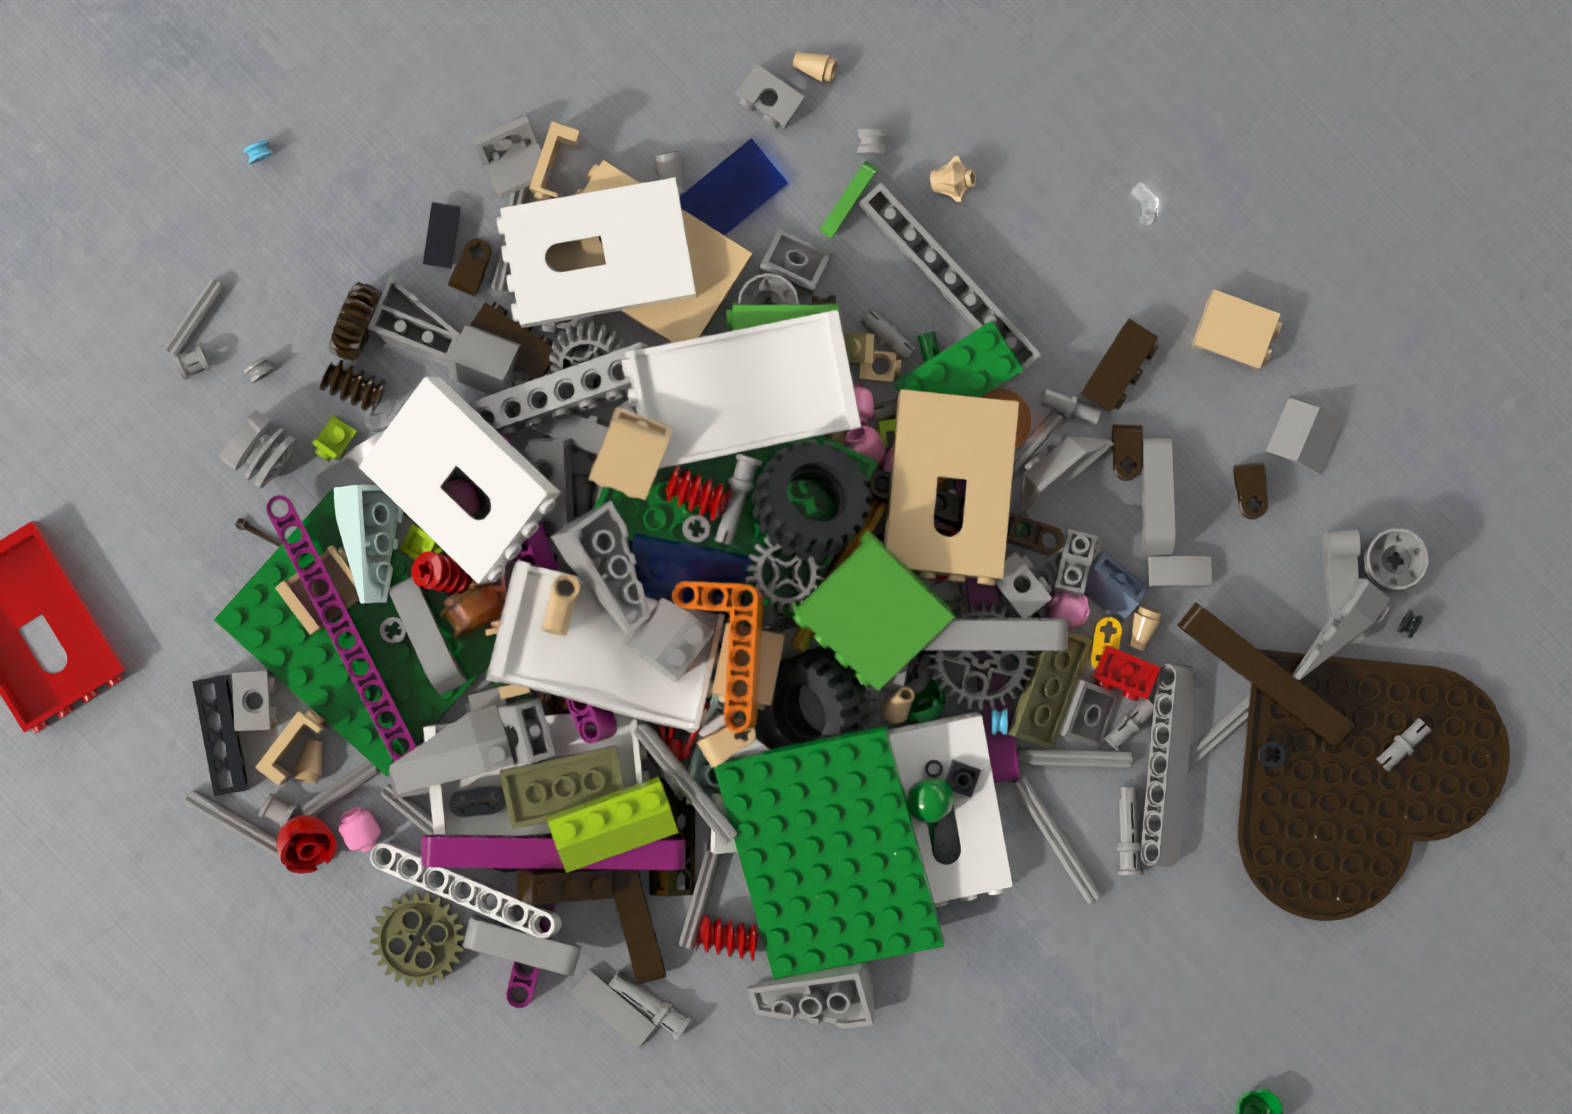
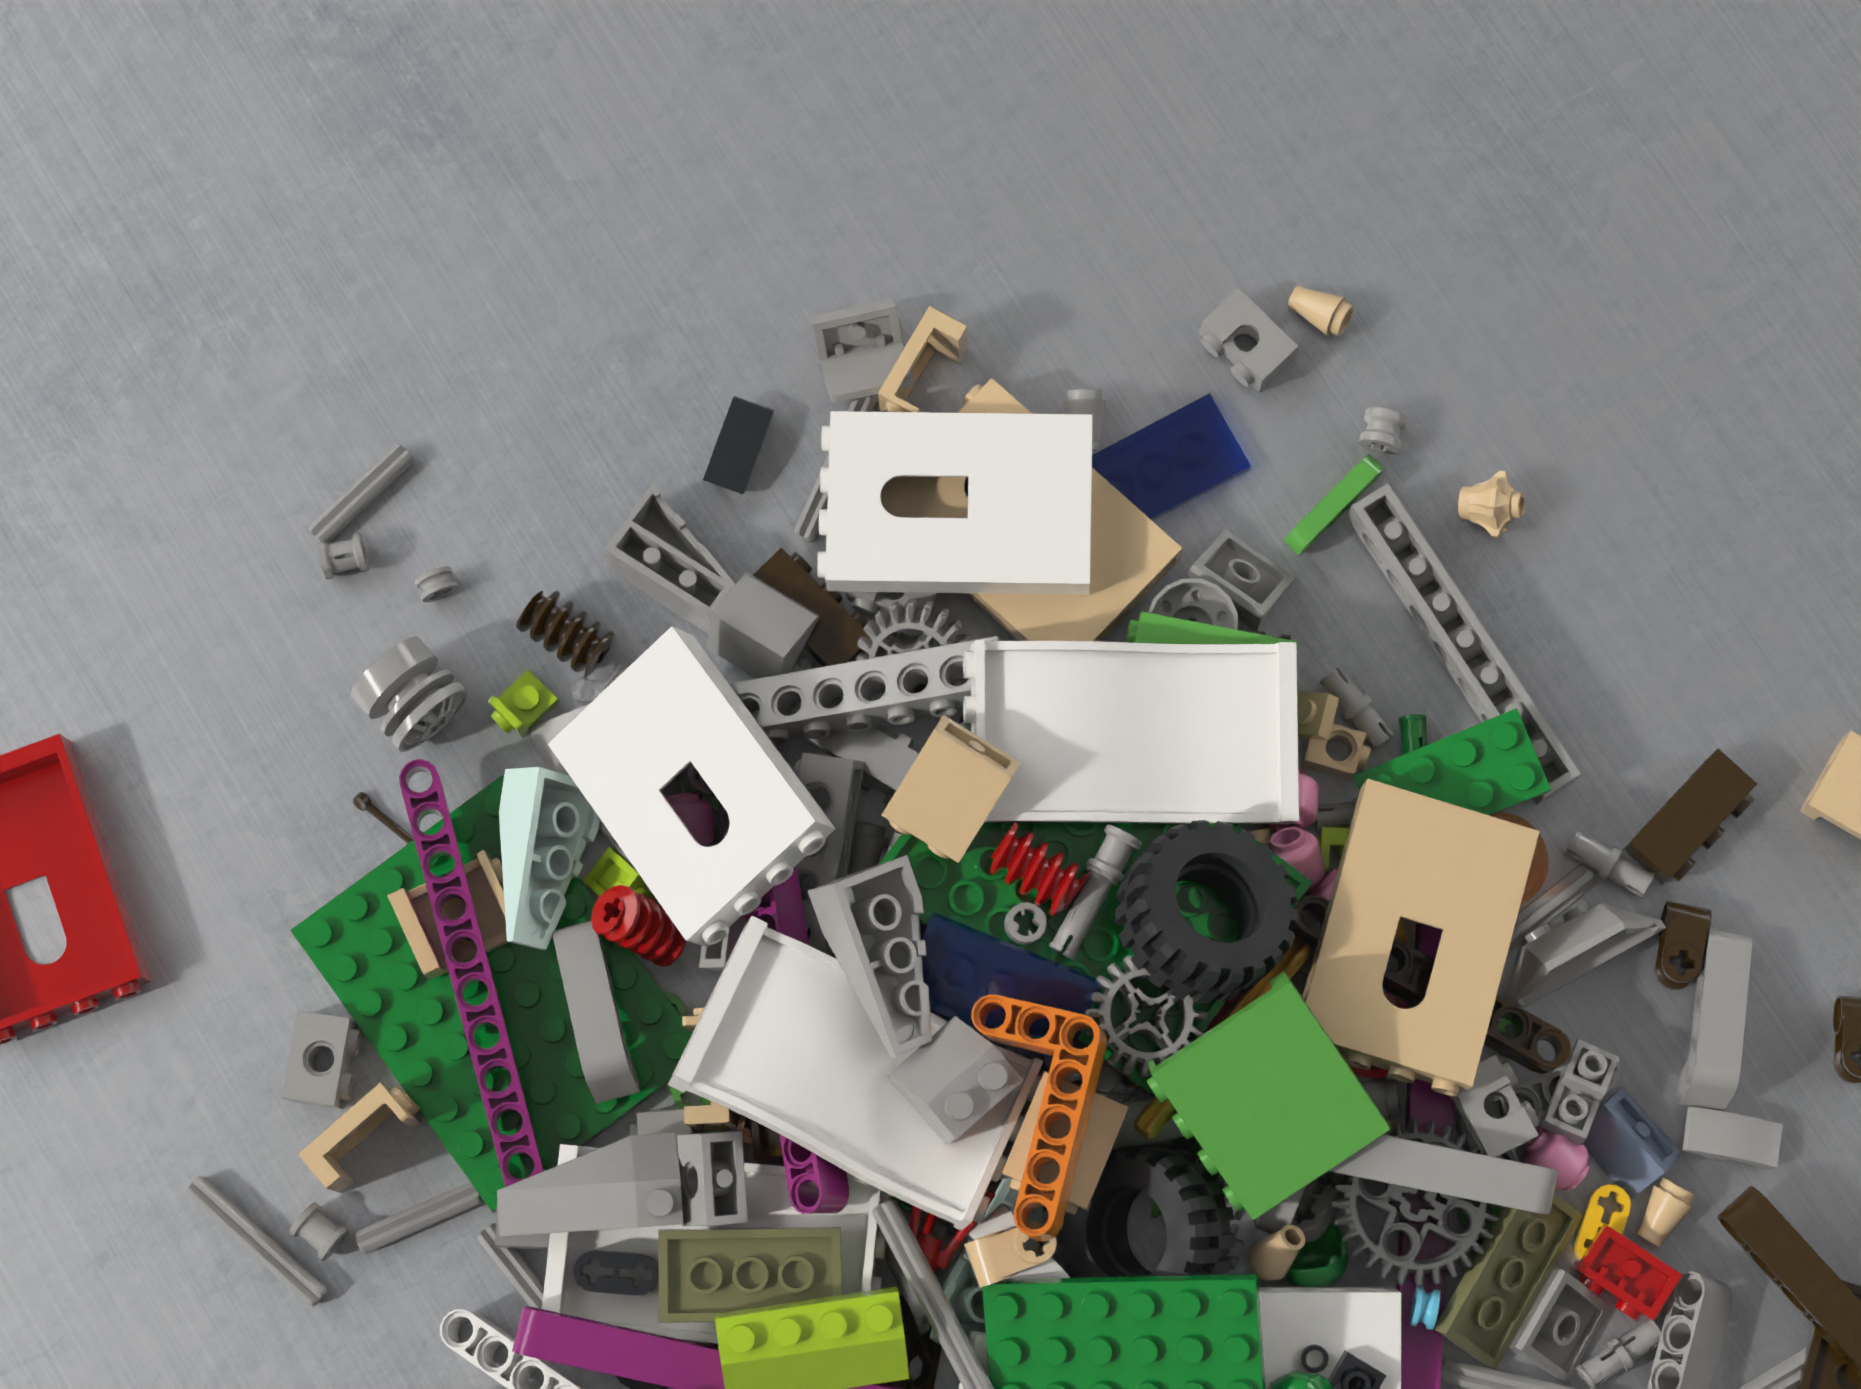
camera: 20 degrees right, 10 degrees down
black fence [192,675,249,796] -> none
medium azure bush [243,140,273,164] -> none
red cylinder [276,815,337,874] -> none
tan cone [293,739,323,784] -> none
dark brown gear [329,282,382,361] -> none
bright pink head [337,807,381,852] -> none
light grey bush [380,617,407,644] -> none
clear orange wheel [440,581,506,640] -> none
dark brown piece [448,238,492,297] -> none
tan piece [541,574,580,636] -> none
clear arm [1130,181,1159,226] -> none

